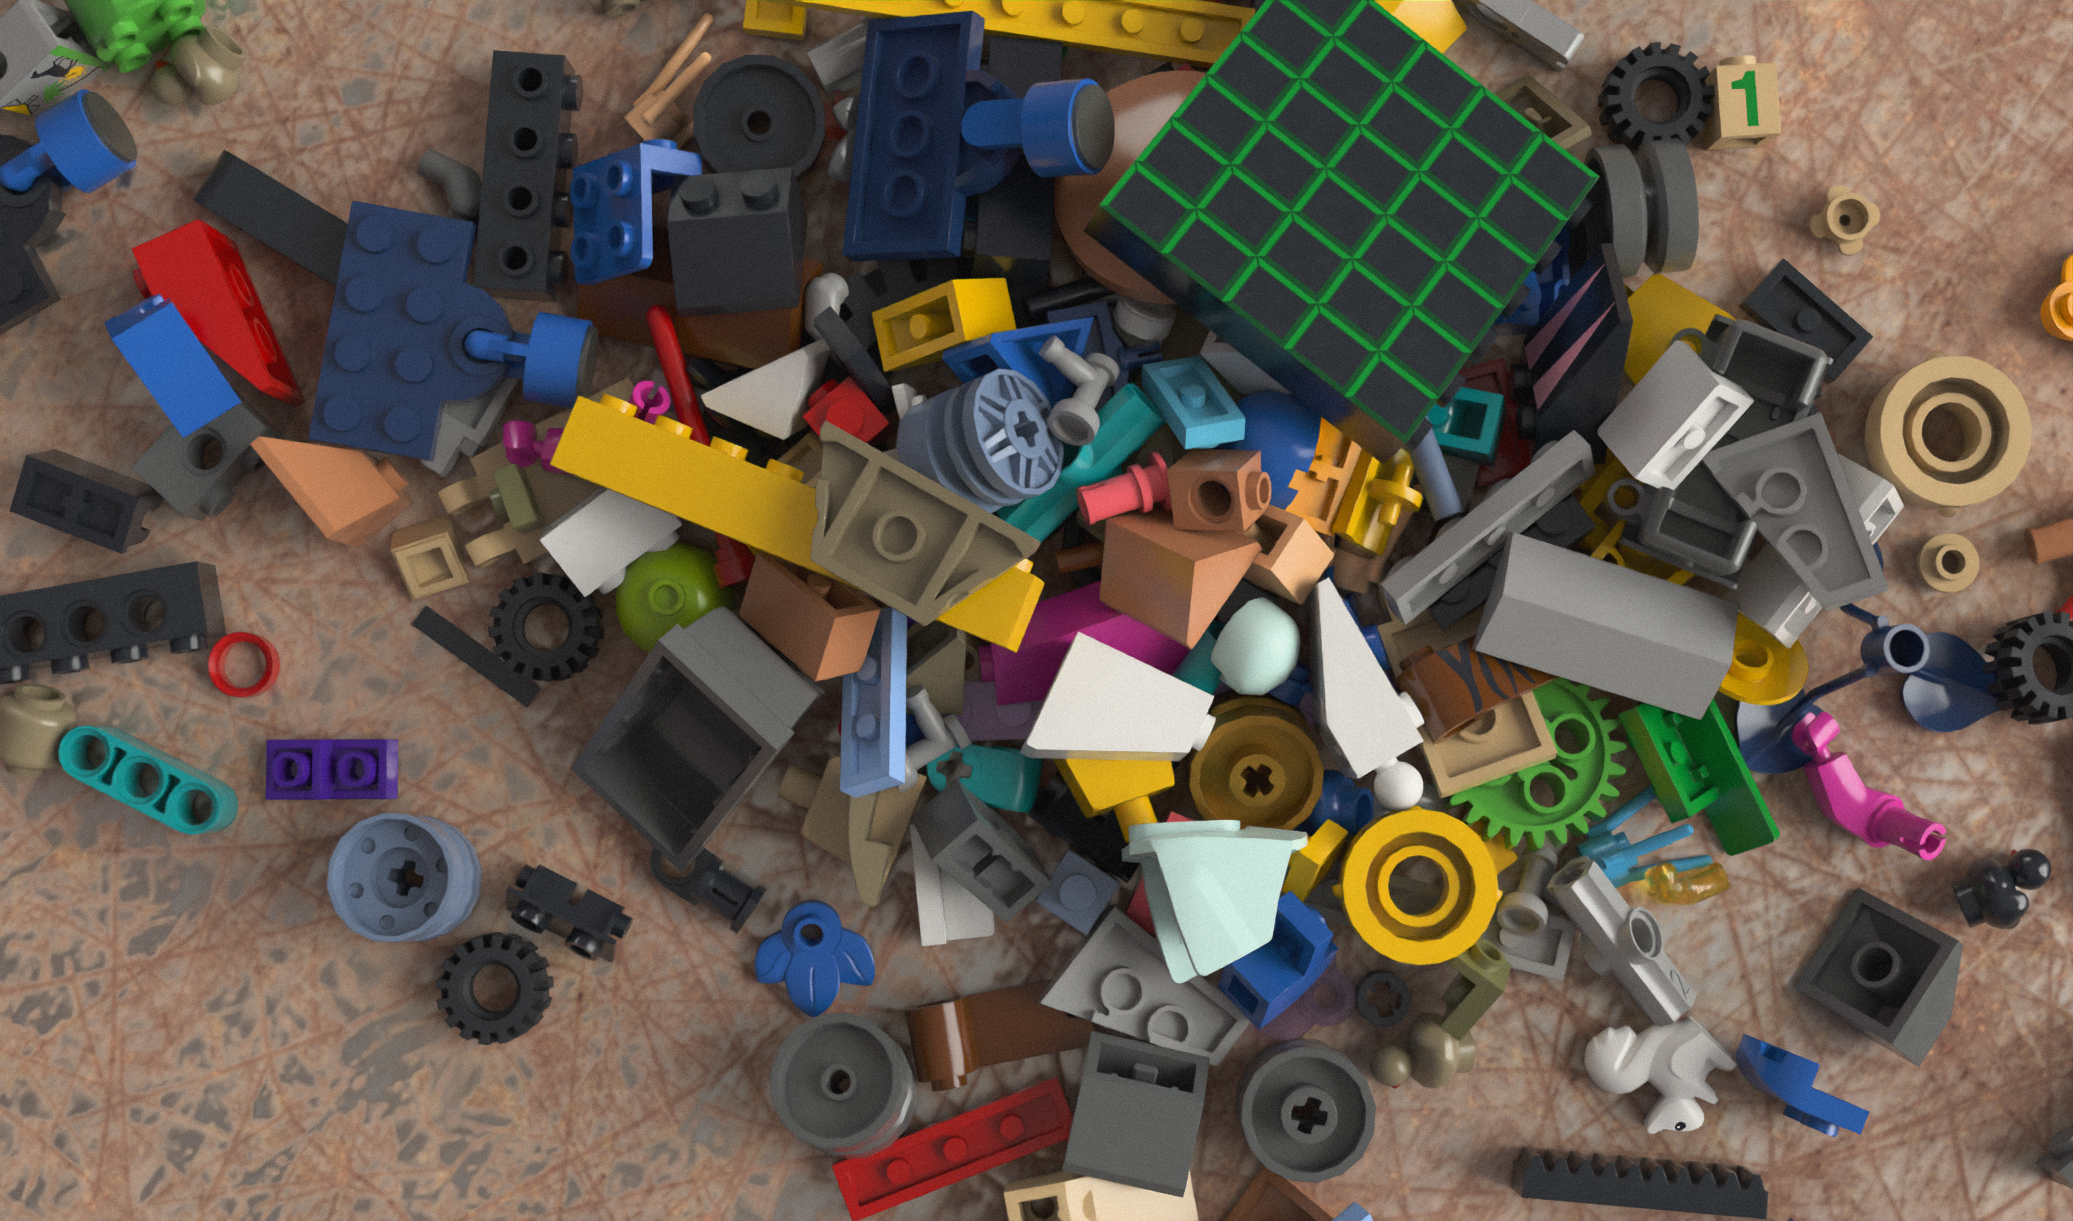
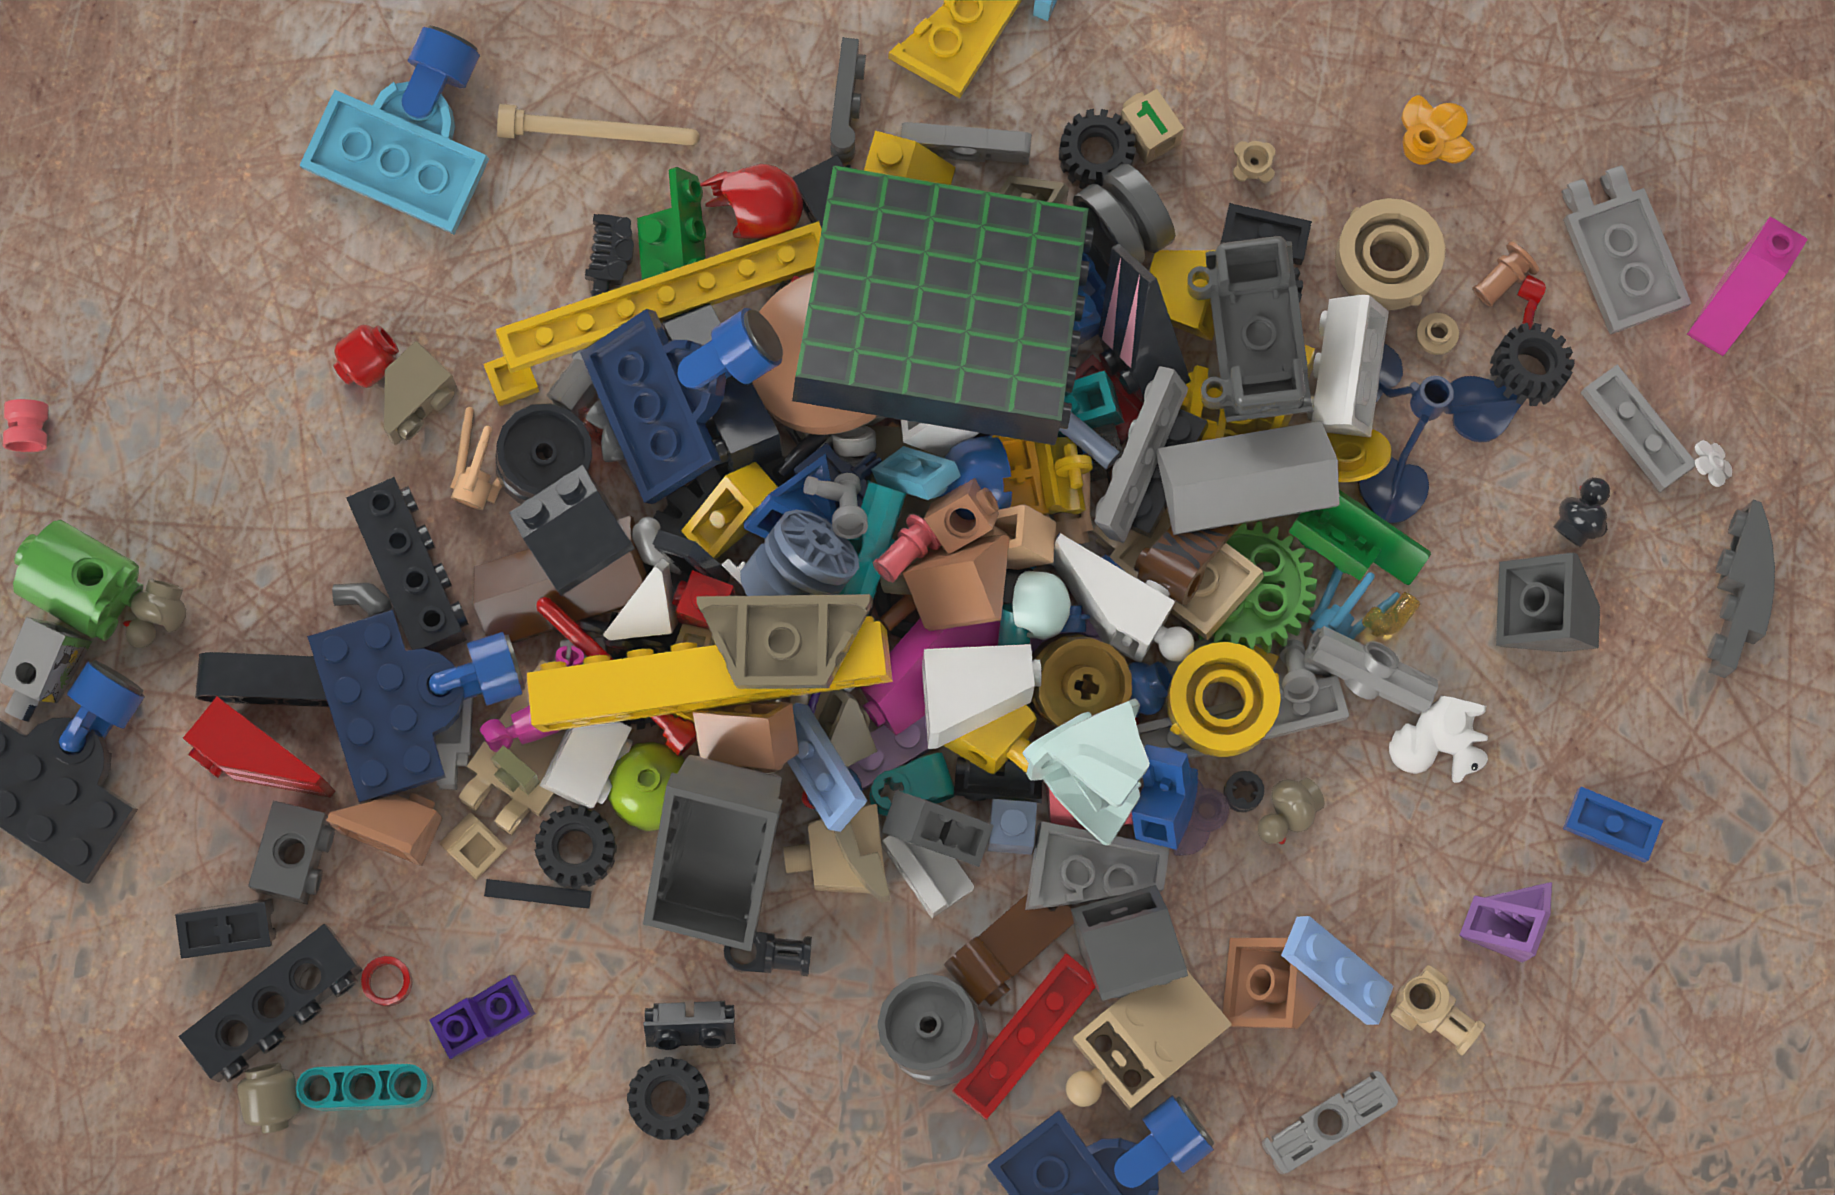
camera: 35 degrees left, 10 degrees down
blue hinge [104,294,241,438] -> none
sand blue wheel [327,813,482,942] -> none
blue bracket [570,139,702,285] -> none
blue plate [755,900,875,1017] -> none
light grey piece [896,684,972,794] -> none
dark grey wheel [1235,1038,1376,1183] -> none
yellow plate [1281,819,1349,903] -> none
olive bracket [1440,938,1512,1041] -> none
black gear [1511,1146,1769,1219] -> none
white panel [1598,340,1754,490] -> none
light grey wing [1700,412,1888,612] -> none
blue slope [1736,1033,1869,1138] -> none
dark pink arm [1791,712,1946,861] -> none

